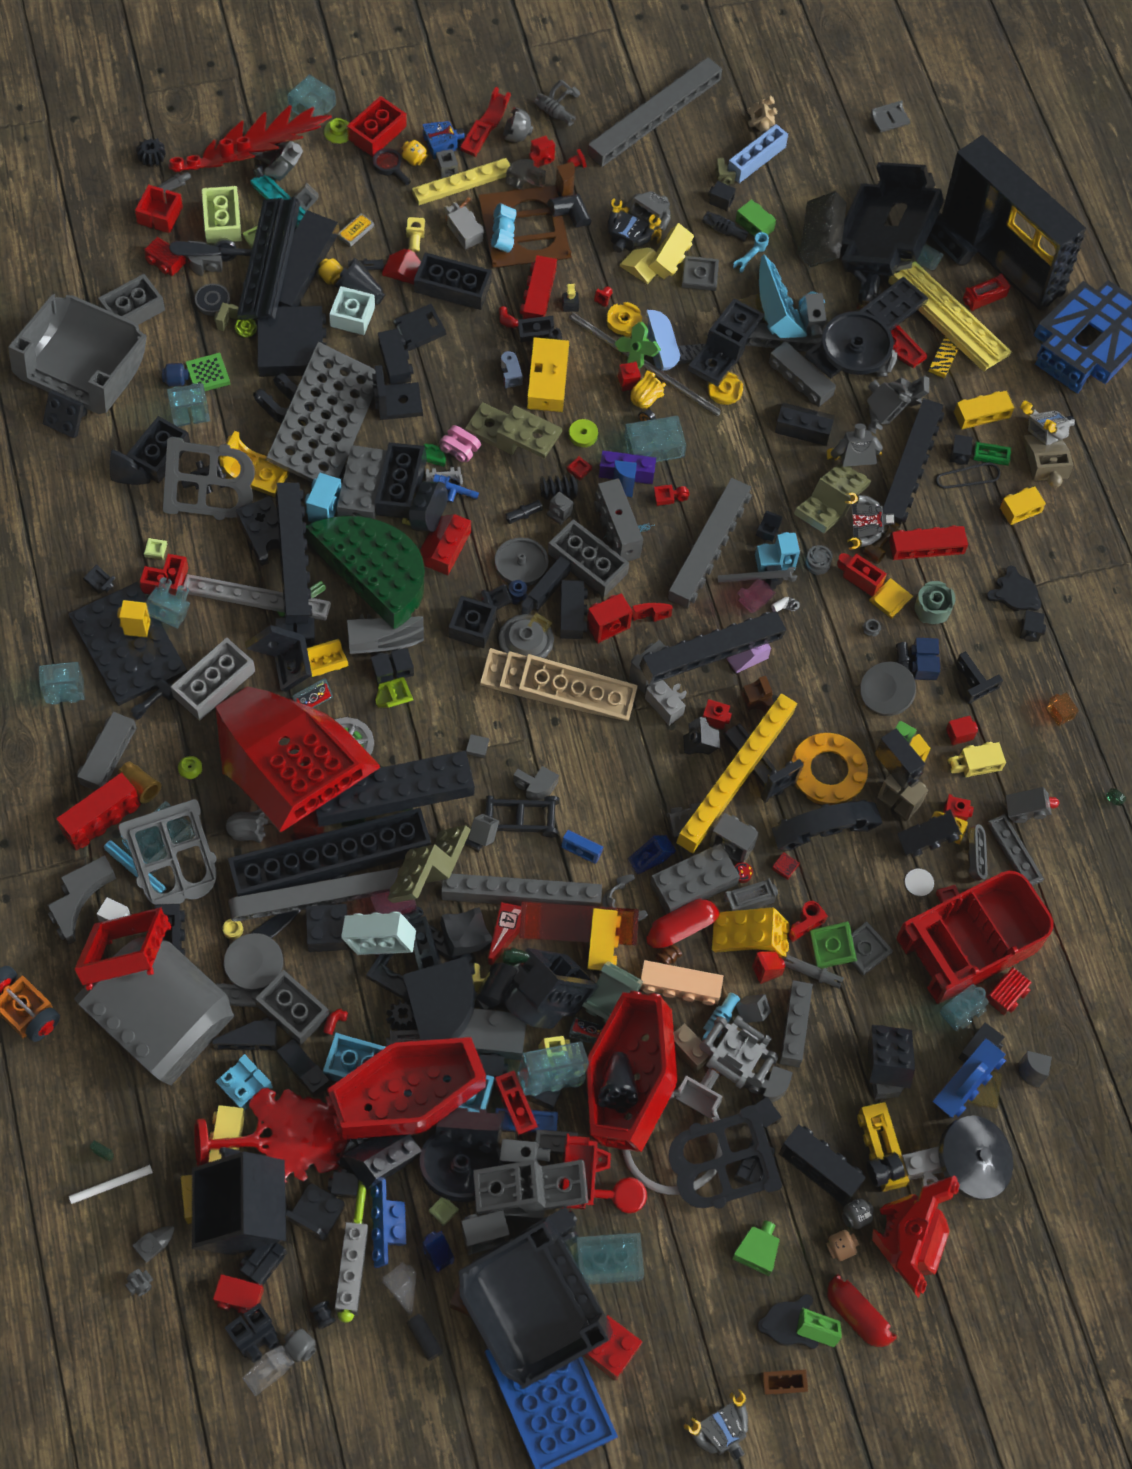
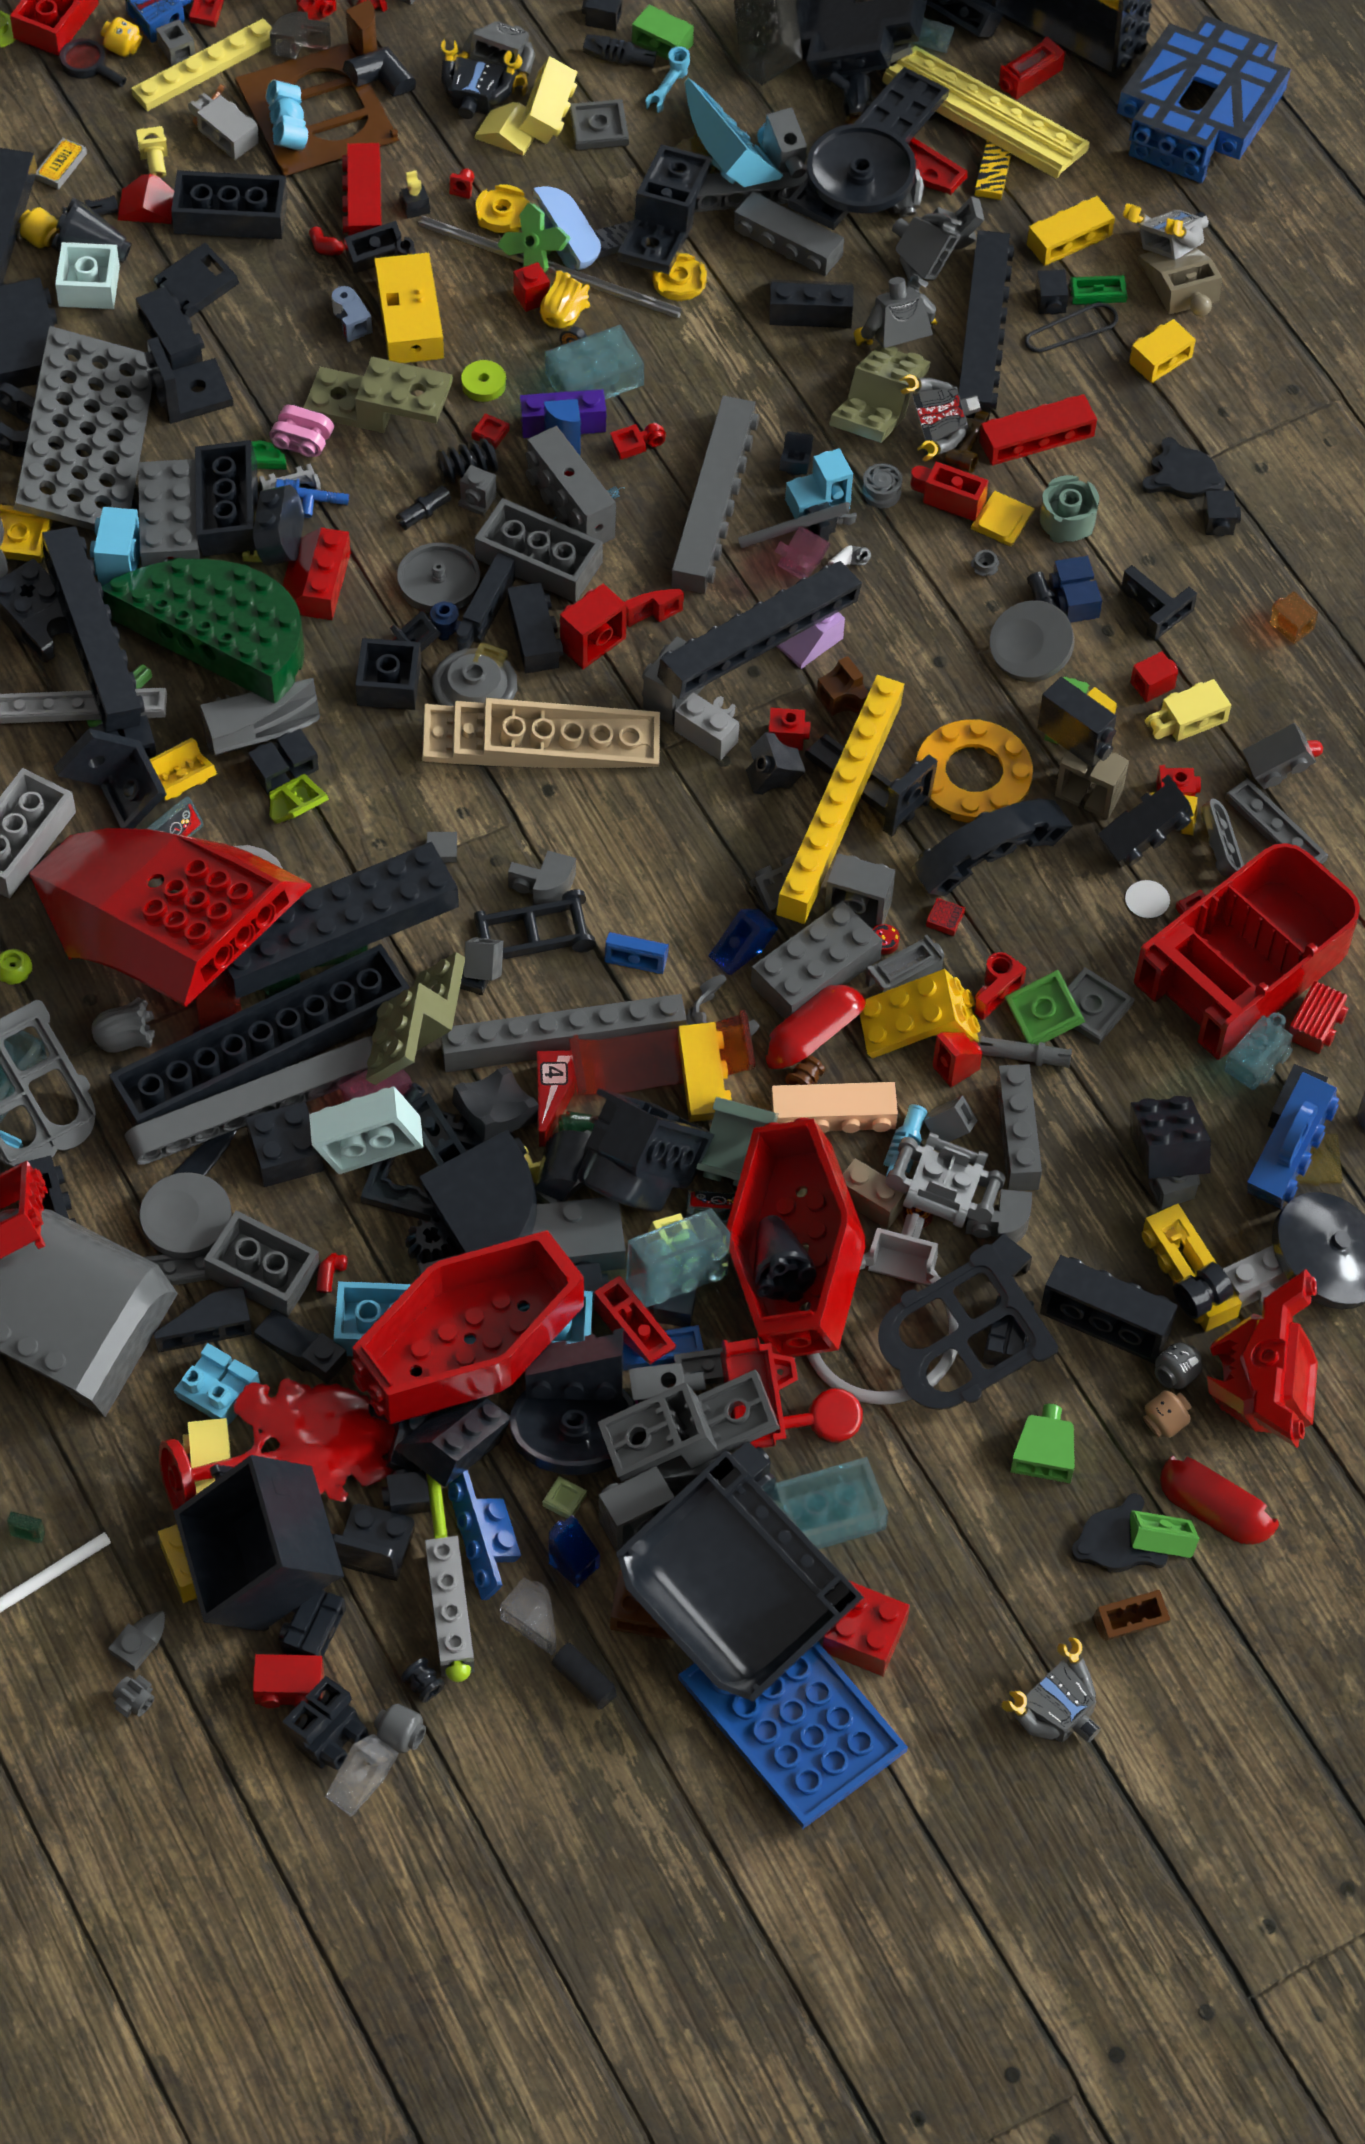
camera: 10 degrees left, 5 degrees down
light yellow tile [223,919,243,940] -> none

